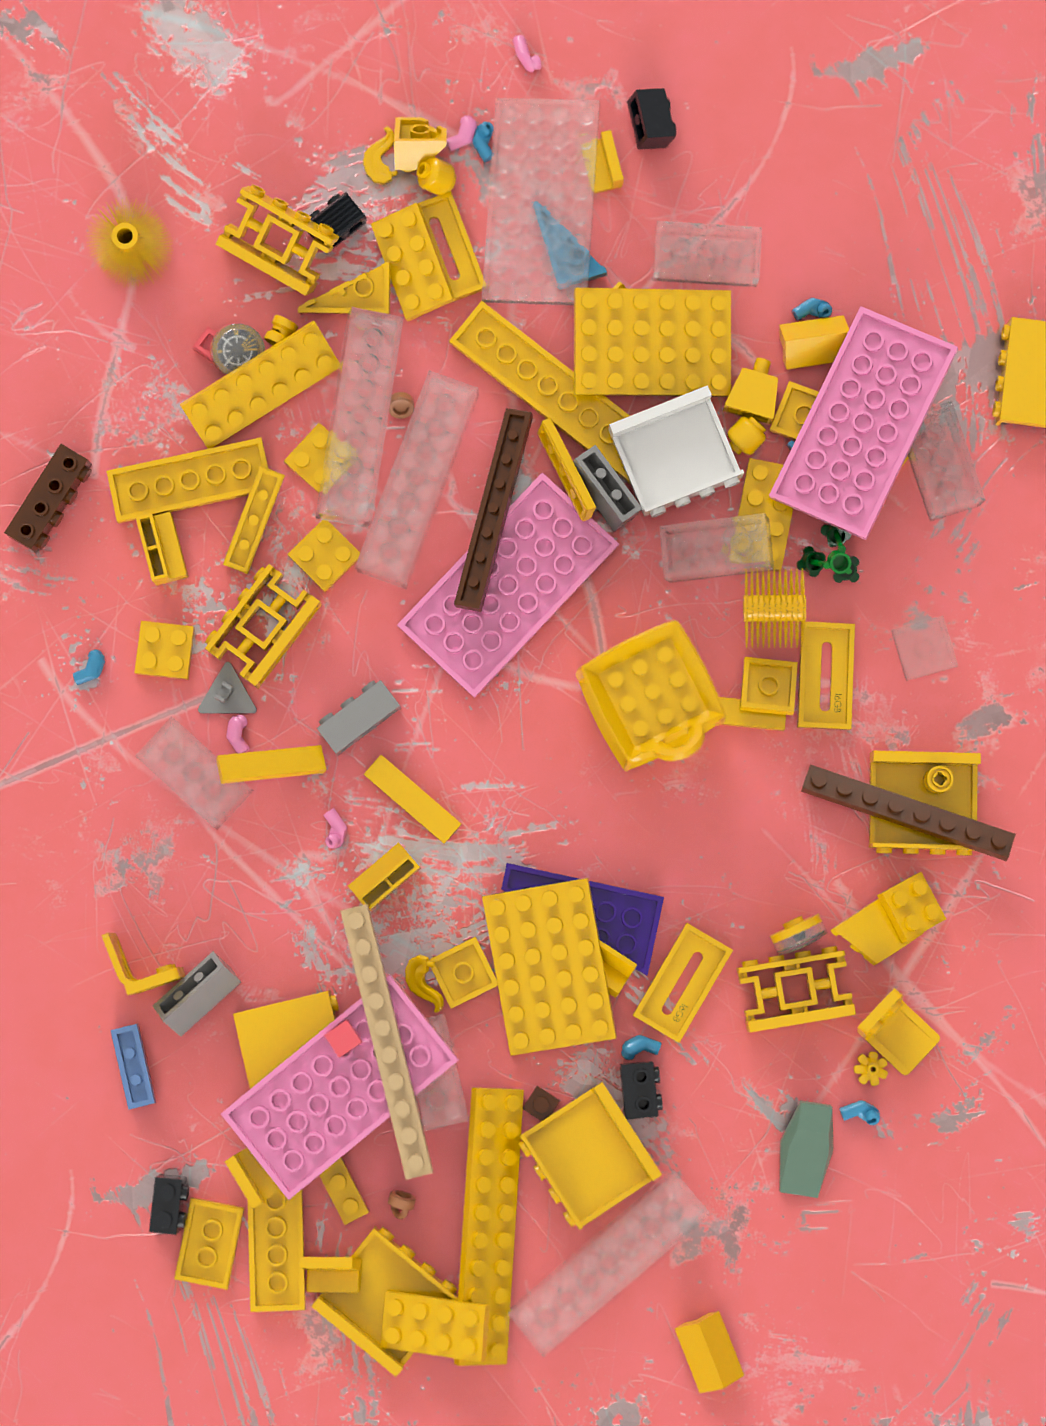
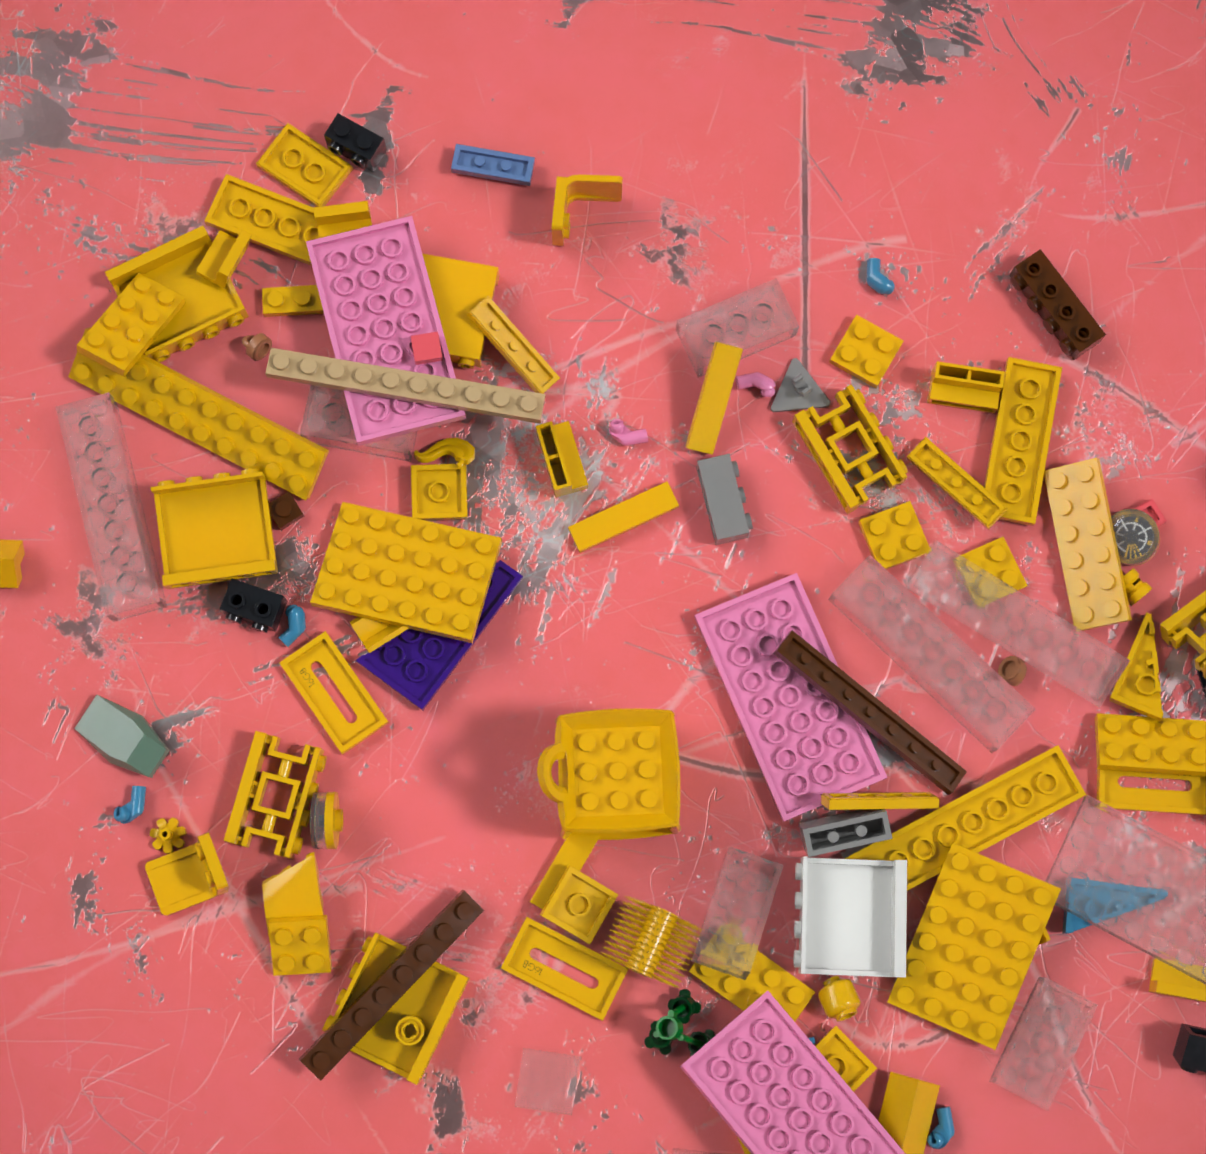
camera: 115 degrees right, 5 degrees down
light grey brick [153,951,241,1037] -> none
yellow torso [723,358,778,425] -> none
none -> yellow tile [467,296,560,394]

